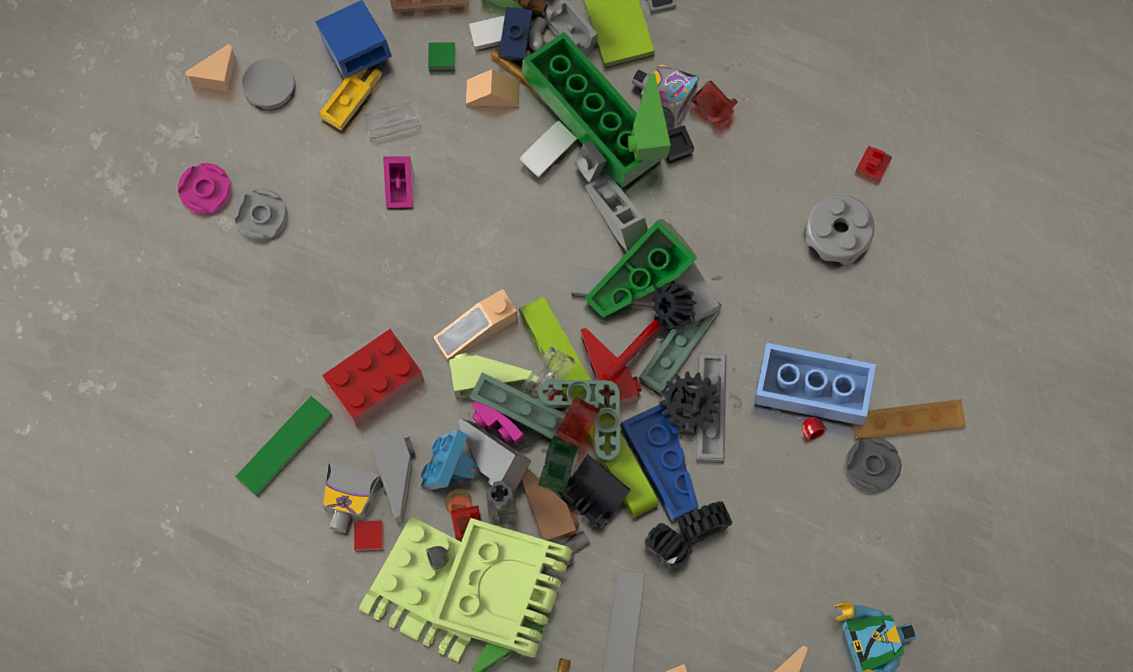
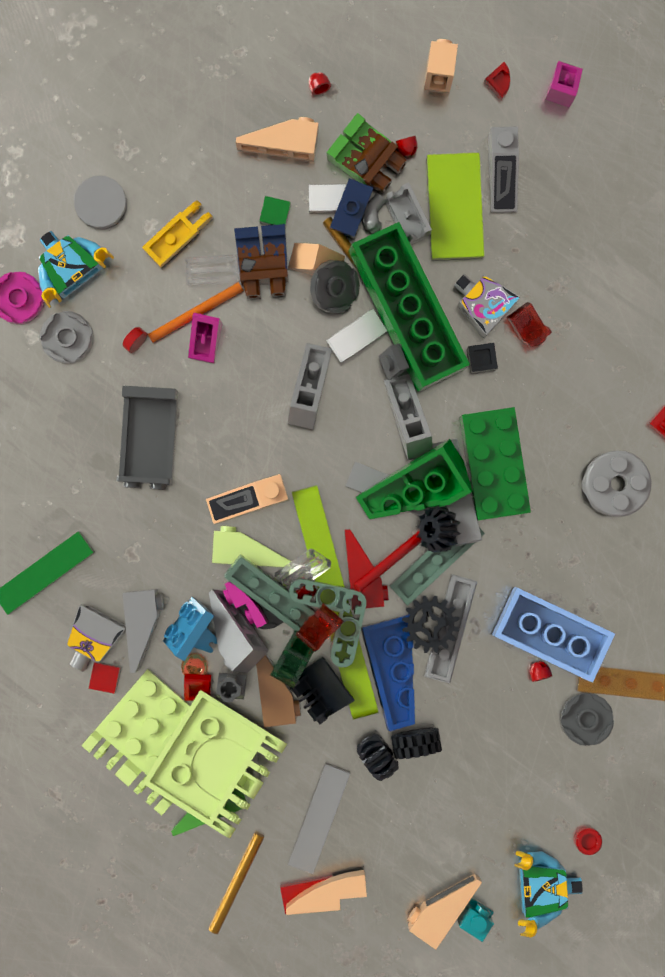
camera: 10 degrees right, 15 degrees up
light nougat slope [185,44,236,92] -> none
blue brick [315,0,392,79] -> none
red brick [322,329,424,427] -> none
dark grey hinge [426,546,449,570] -> none
light grey arm [560,531,590,565] -> none
bright green slope [628,73,671,161] -> none
none -> torso [38,231,114,308]
none -> dark grey panel [117,386,178,490]
none -> red tile [123,327,148,353]
none -> orange bar [148,282,244,343]
none -> reddish brown hips [234,224,289,299]
none -> light grey slope [287,343,332,429]
none -> dark grey tile [310,260,360,313]
none -> green brick [459,407,531,521]
none -> red tile [574,827,602,855]

